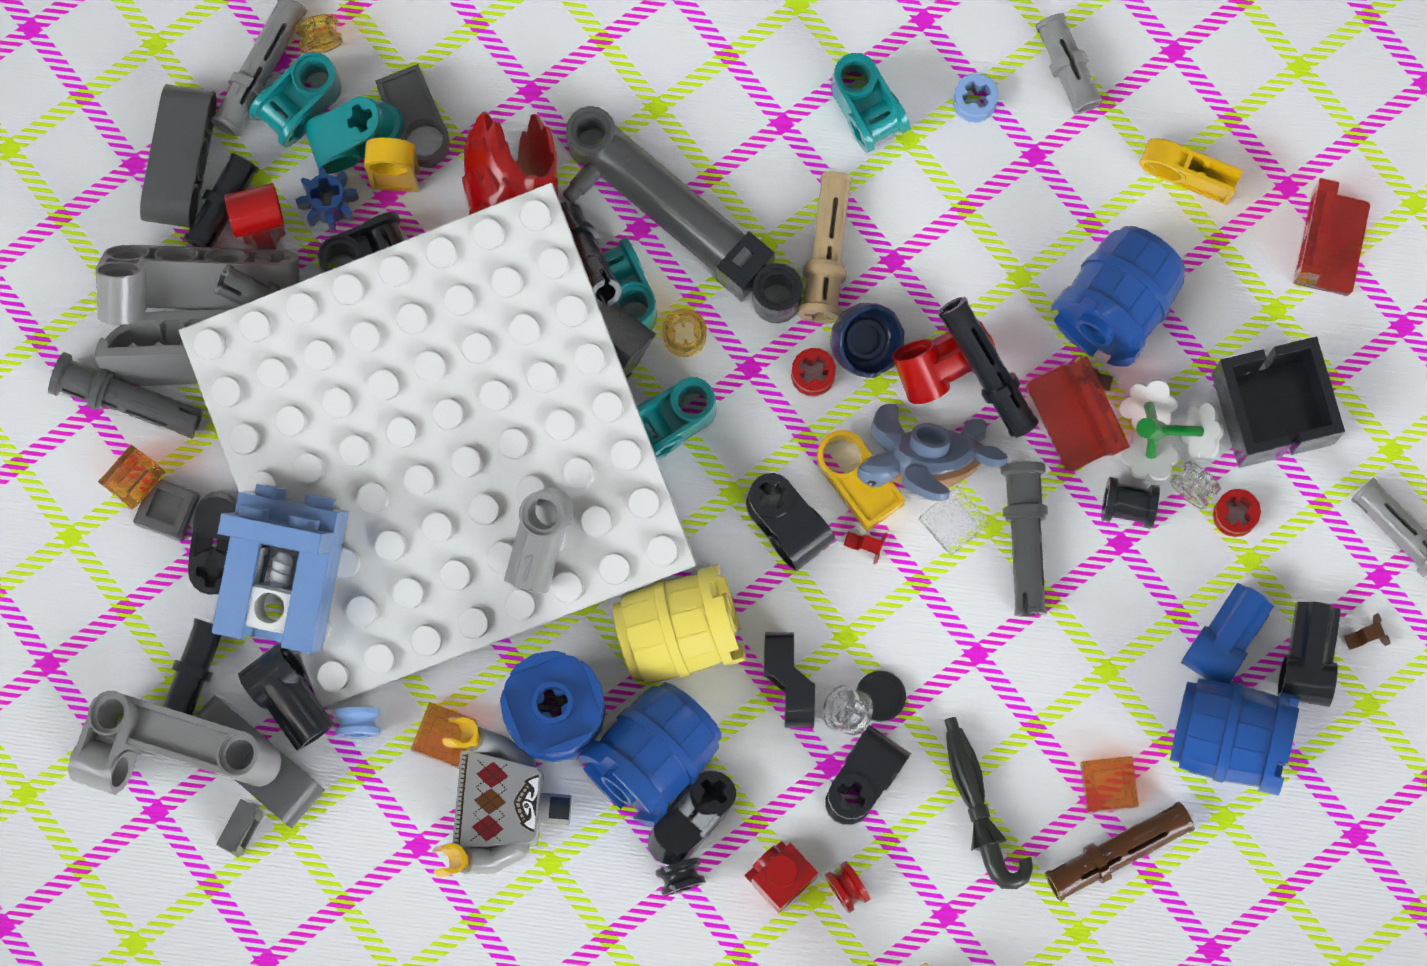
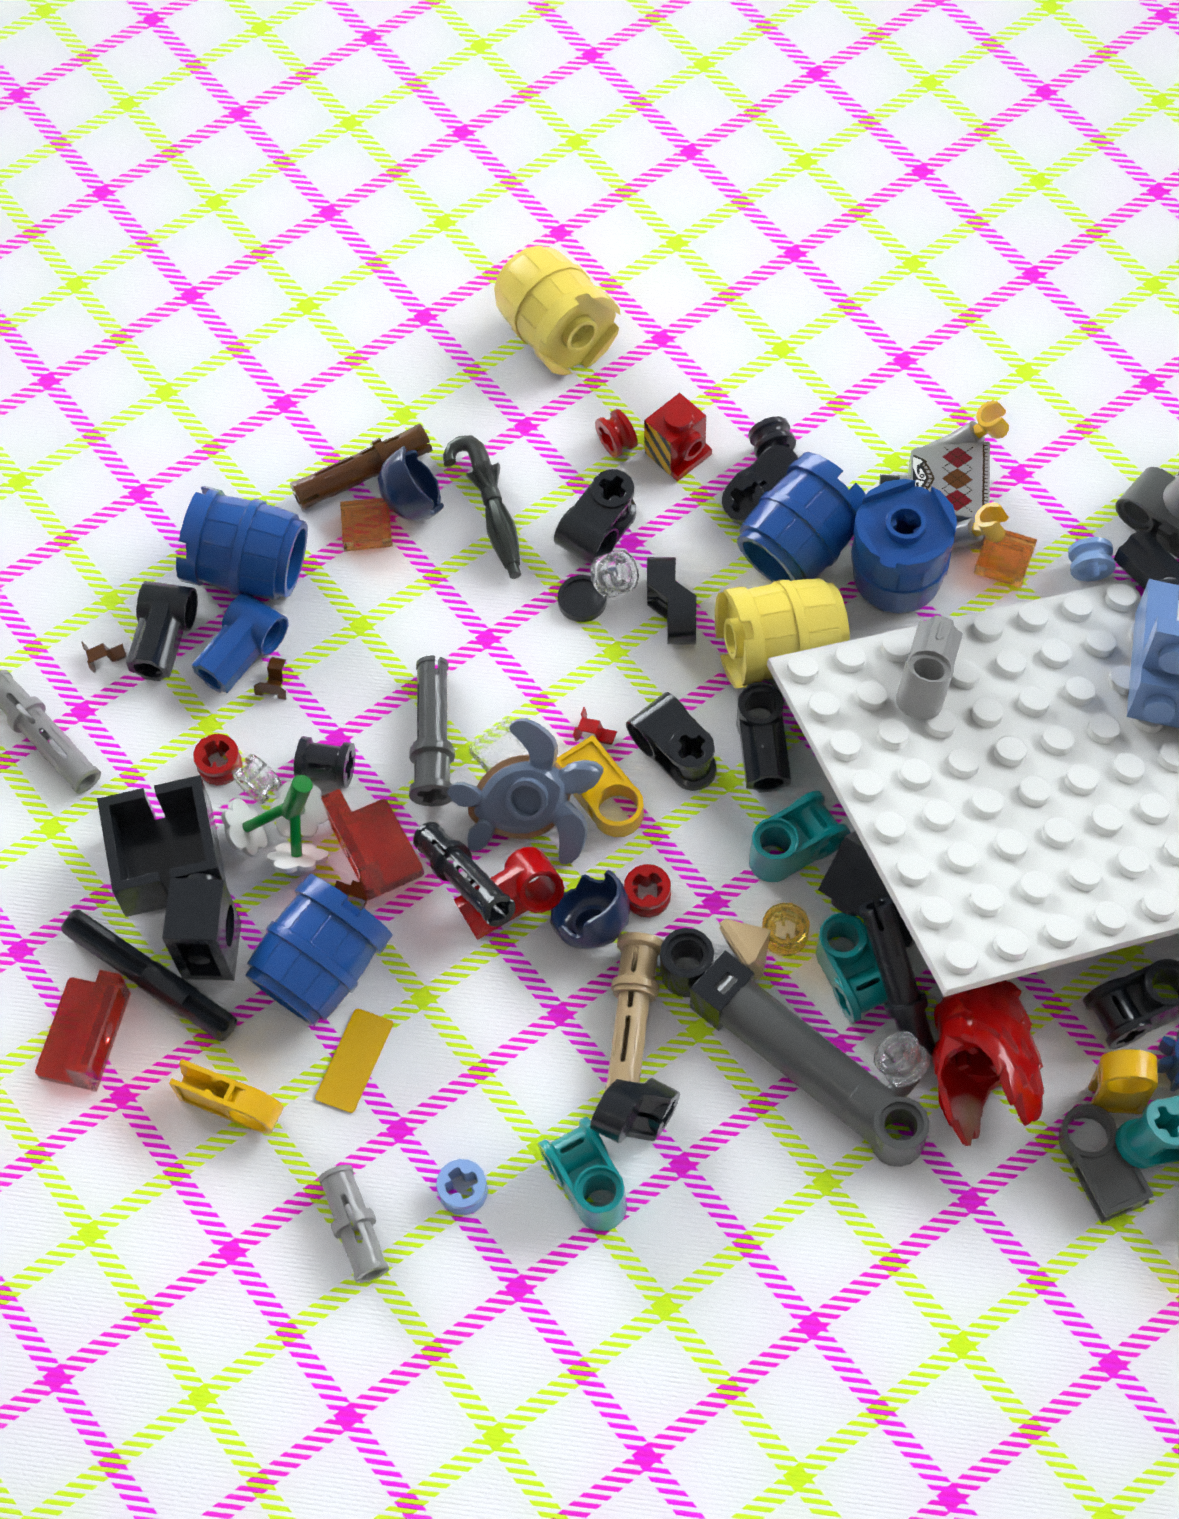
camera: 175 degrees left, 15 degrees down
none -> black axle [61,909,237,1041]
none -> black brick [162,873,242,981]
none -> reddish brown piece [254,657,287,700]
none -> yellow sticker [315,1008,393,1113]
none -> dark blue hair [377,446,444,520]
none -> black piece [590,1078,680,1144]
none -> tan slope [719,919,771,981]
none -> black piece [736,682,791,793]
none -> clear bush [873,1031,930,1087]

